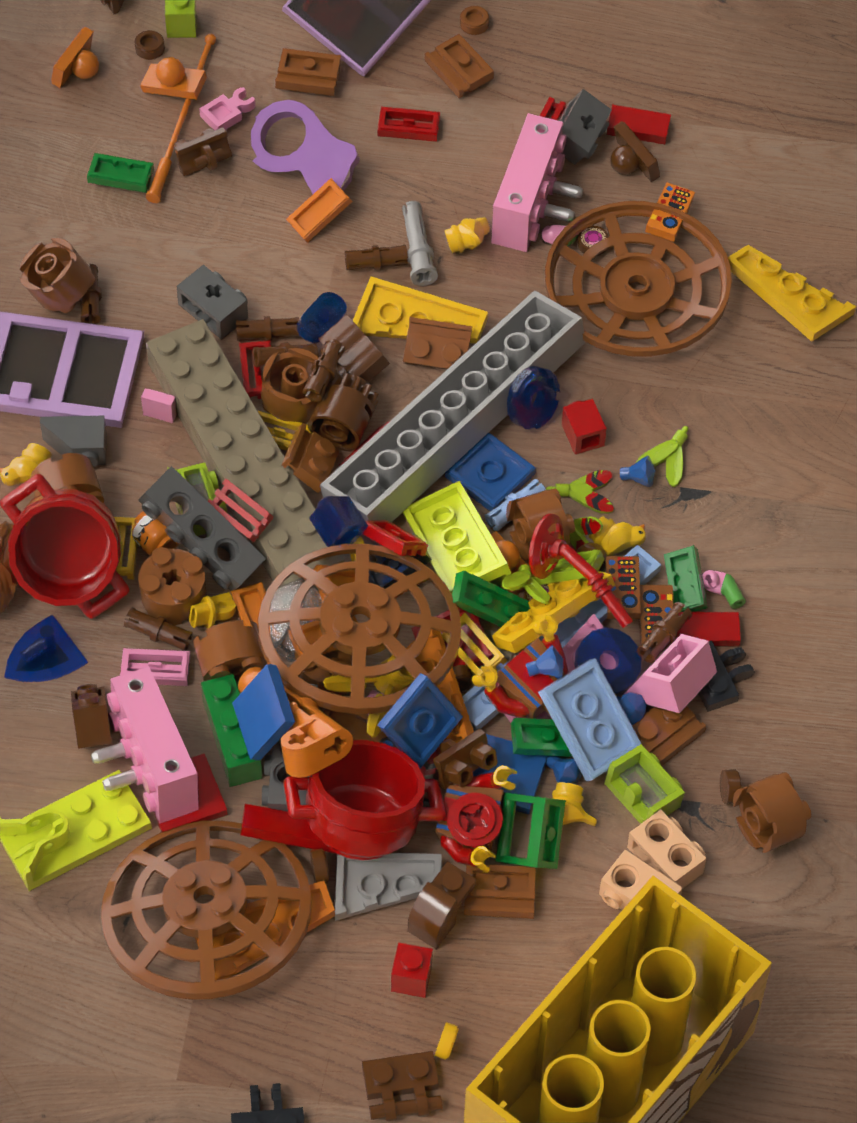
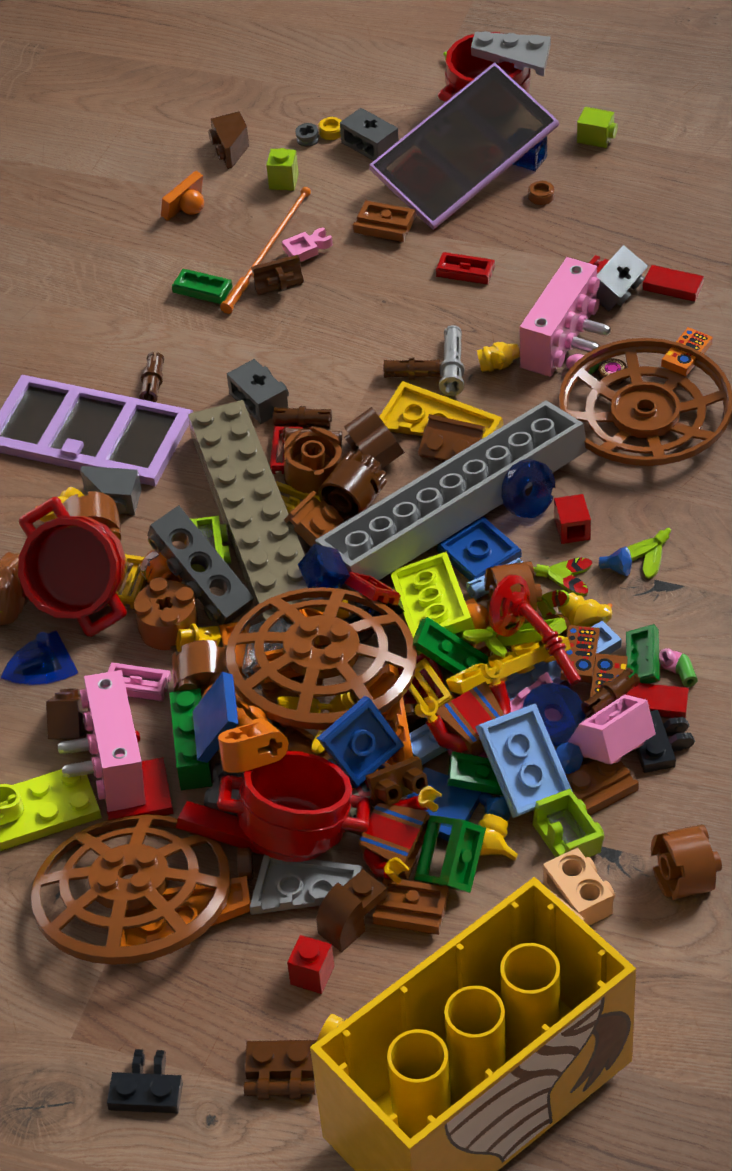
camera: 15 degrees right, 10 degrees down
dark orange brick [19,238,95,313] -> none
reddish brown pin [124,607,193,651] -> none
reddish brown tile [134,30,165,60] -> none
orange tile [140,57,207,100] -> none
bright pink tile [141,388,177,423] -> none
tile [208,479,274,543] -> none
medium lavender animal [251,100,360,195] -> none
orange tile [286,178,353,243] -> none
clear blue plate [297,292,347,343] -> none
reddish brown pin [303,339,345,402] -> none
dark orange plate [424,34,494,98] -> none
red gear [447,792,503,848] -> none
blue rock [526,645,564,677] -> none
reddish brown tile [610,121,660,183] -> none
reddish brown tile [720,769,742,804] -> none

